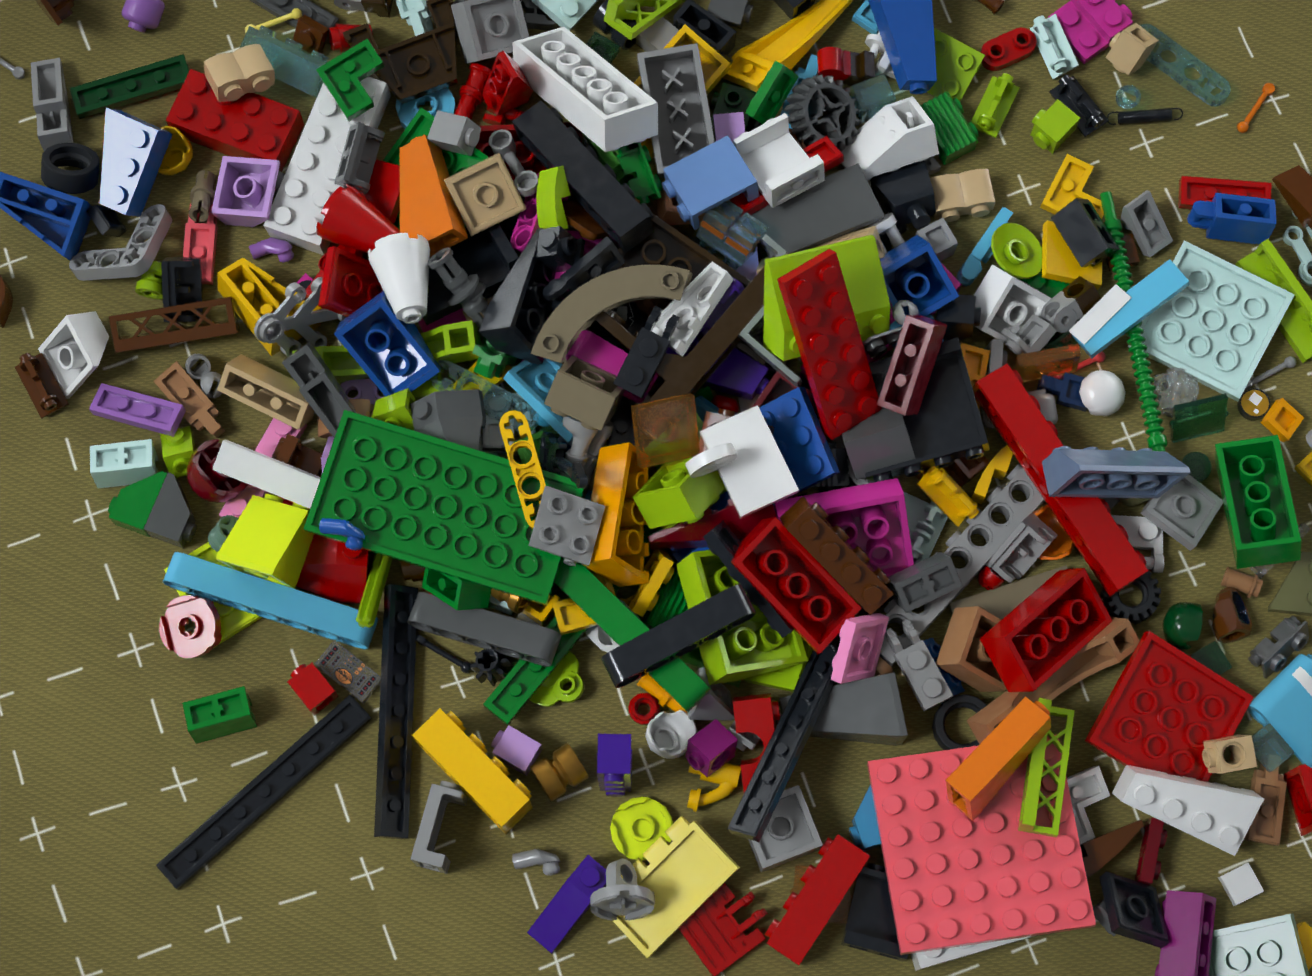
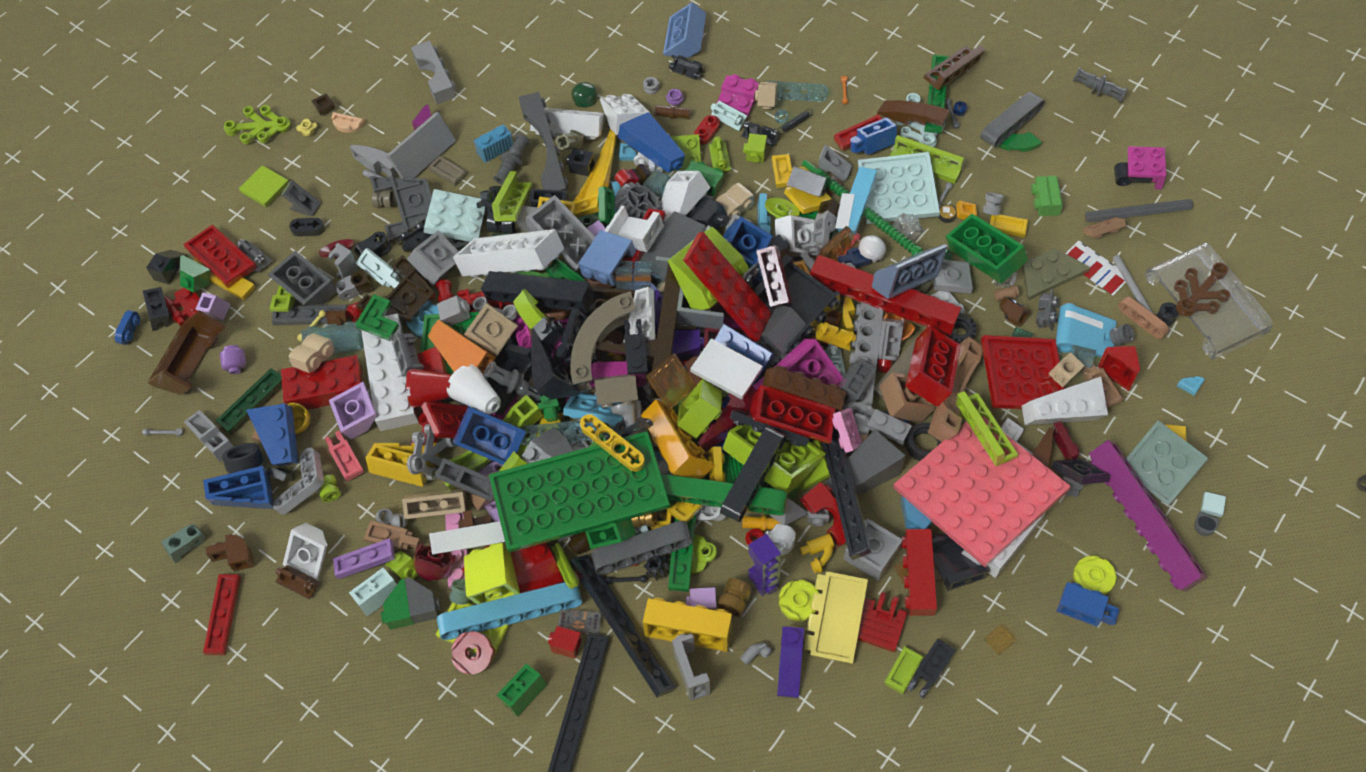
camera: 30 degrees left, 15 degrees down
reddish brown fence [109,296,240,353] -> none
black hinge [161,257,203,322] -> none
dark tan pin [189,170,216,222] -> none
medium lavender arm [249,237,294,263] -> none
blue arm [319,518,365,551] -> none
red slope [483,51,533,116] -> none
light grey hinge [528,486,605,566] -> none
light grey tile [590,858,655,921] -> none
white piece [685,443,738,478] -> none
magenta brick [685,719,738,778] -> none
light grey hinge [892,300,919,325] -> none
orange slope [945,696,1051,821] -> none
dark green hair [1162,602,1203,650] -> none
clear green piece [1169,393,1229,443] -> none
white tile [1218,862,1264,906] -> none

